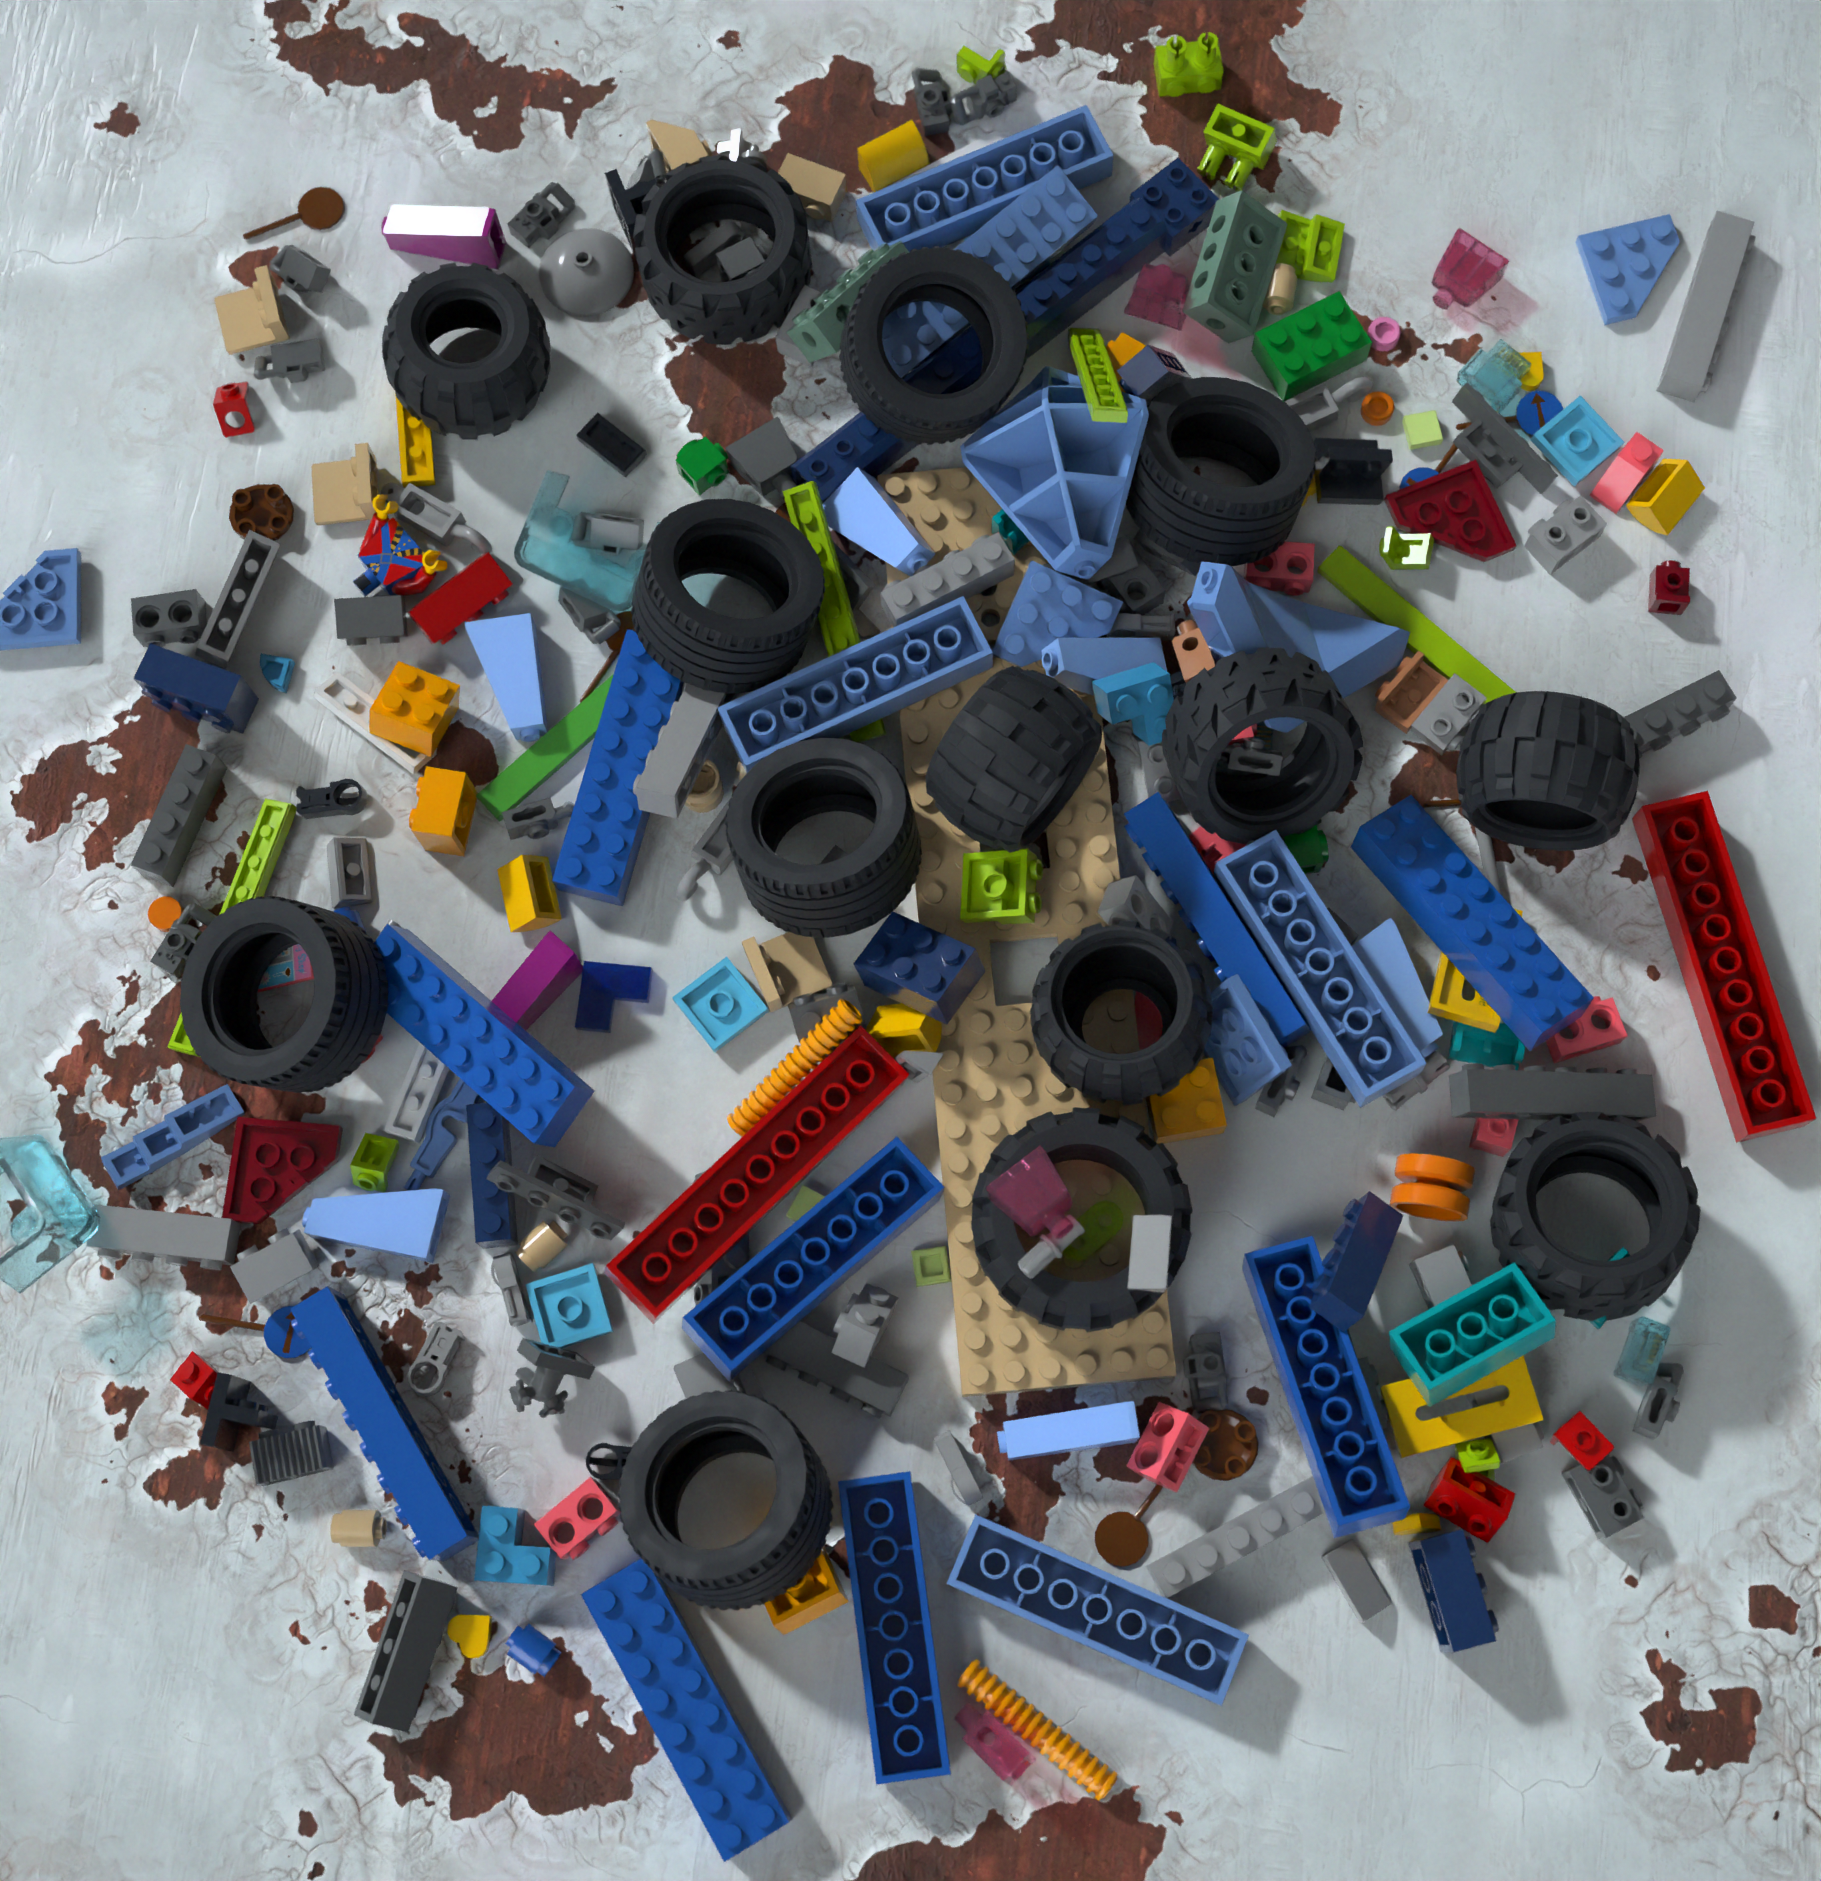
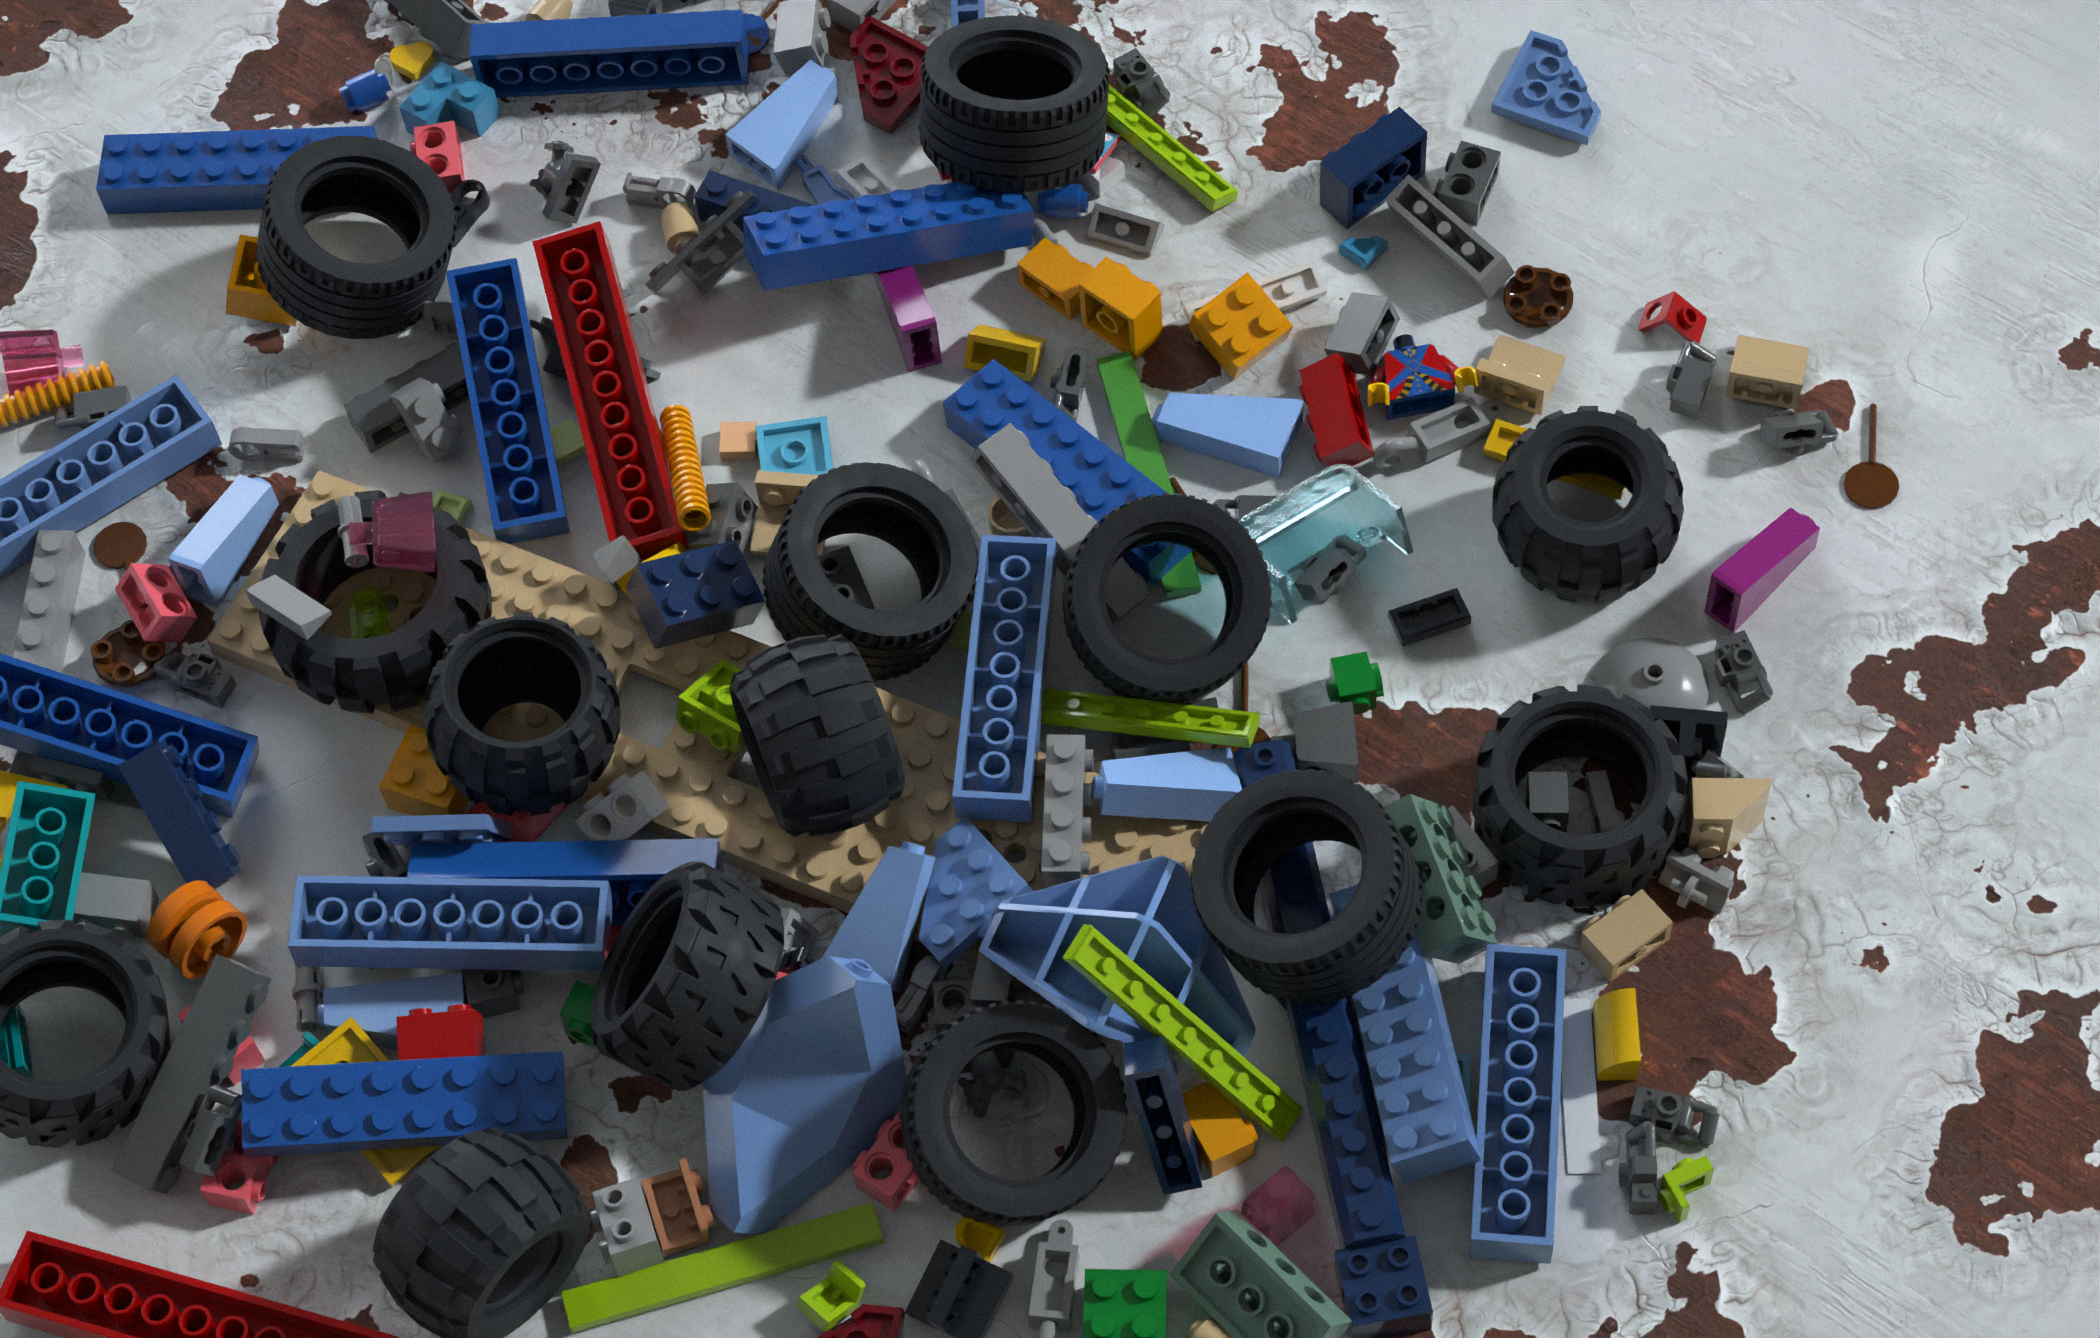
camera: 120 degrees right, 15 degrees down
dark grey brick [131,744,227,887] -> none
orange tile [148,896,184,932] -> none
black piece [296,779,368,819] -> none
lime bracket [350,1132,399,1192] -> none
light grey piece [407,1321,465,1397] -> none
medium azure plate [525,1263,614,1348] -> none
clear blue plate [575,961,653,1033] -> none
blue brick [838,1471,951,1785] -> none
dark azure brick [1092,662,1174,746] -> none
none -> dark grey piece [53,385,132,430]
none -> dark grey piece [179,1085,242,1177]
none -> red brick [396,1004,485,1060]
none -> light nougat tile [719,421,757,460]
none -> light orange brick [1017,238,1094,320]

